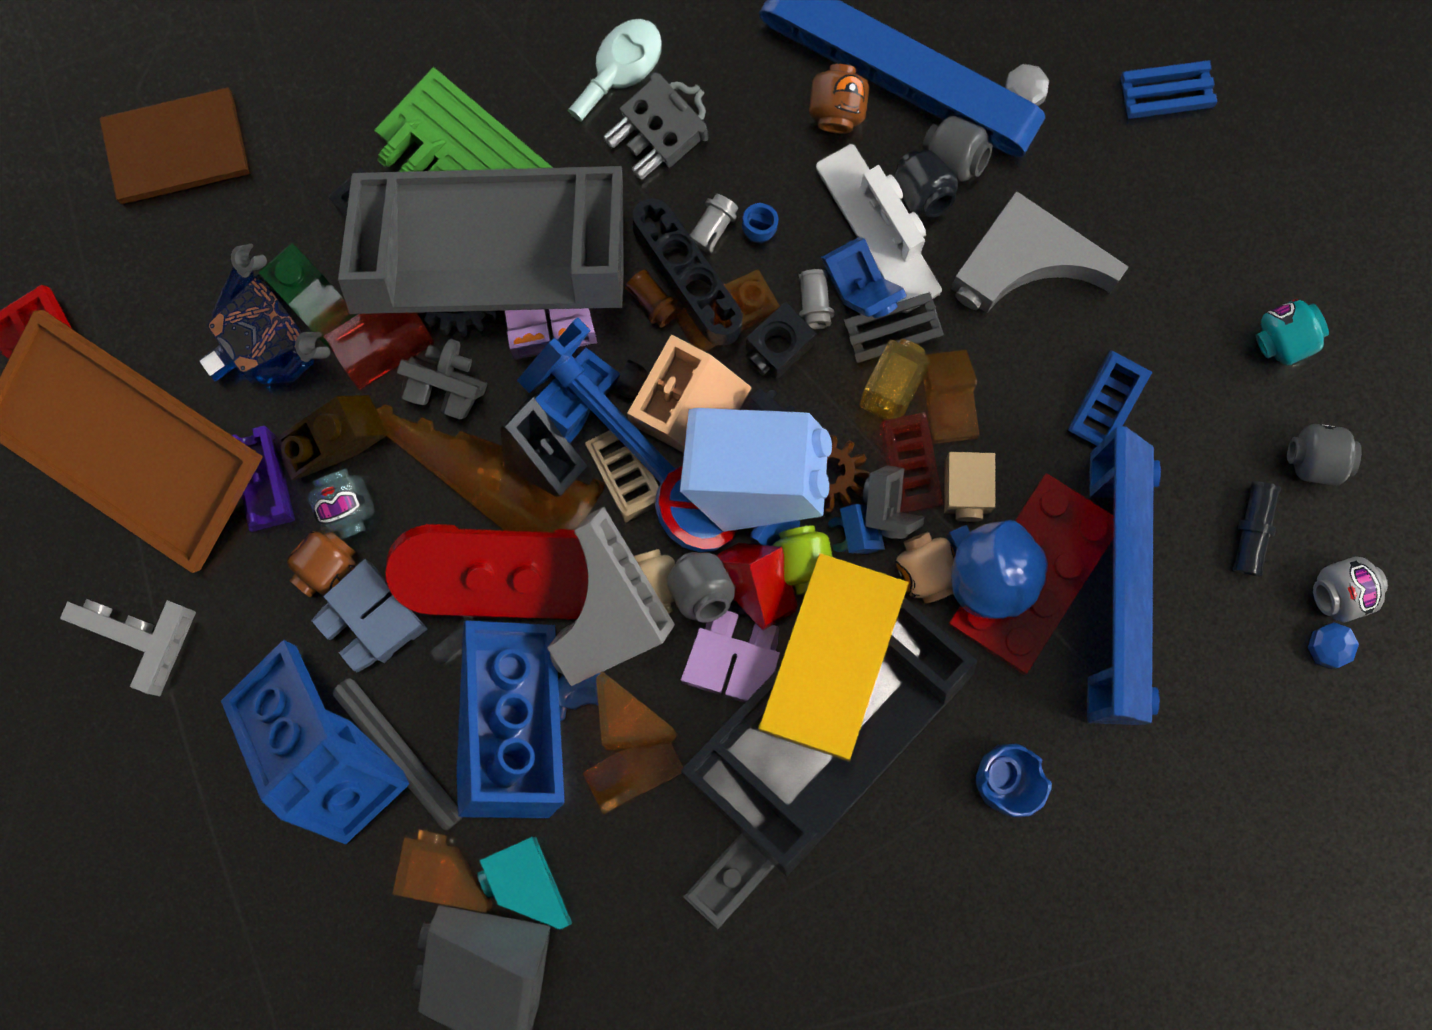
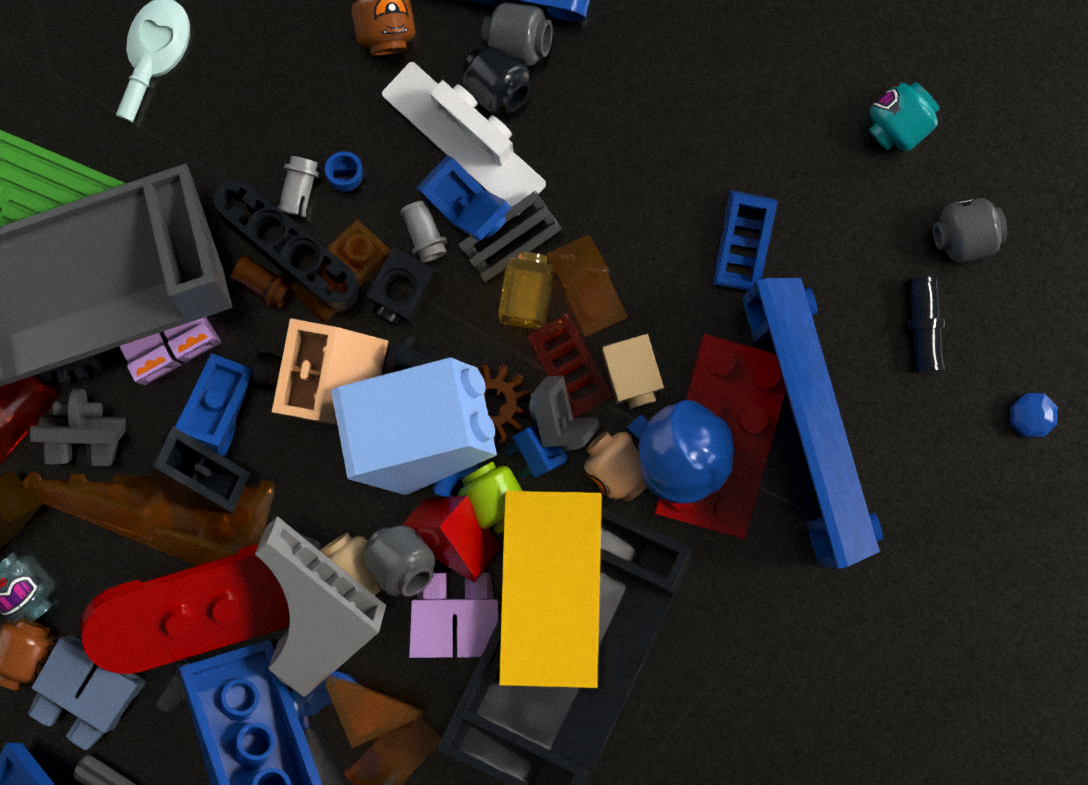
camera: 15 degrees left, 5 degrees up
blue piece [517,317,737,552] -> none
tan slope [585,430,659,523] -> none
dark grey piece [604,73,709,179] -> none
light grey arch [951,191,1128,313] -> none
blue hair [976,744,1052,817] -> none
light grey head [1313,556,1388,622] -> none

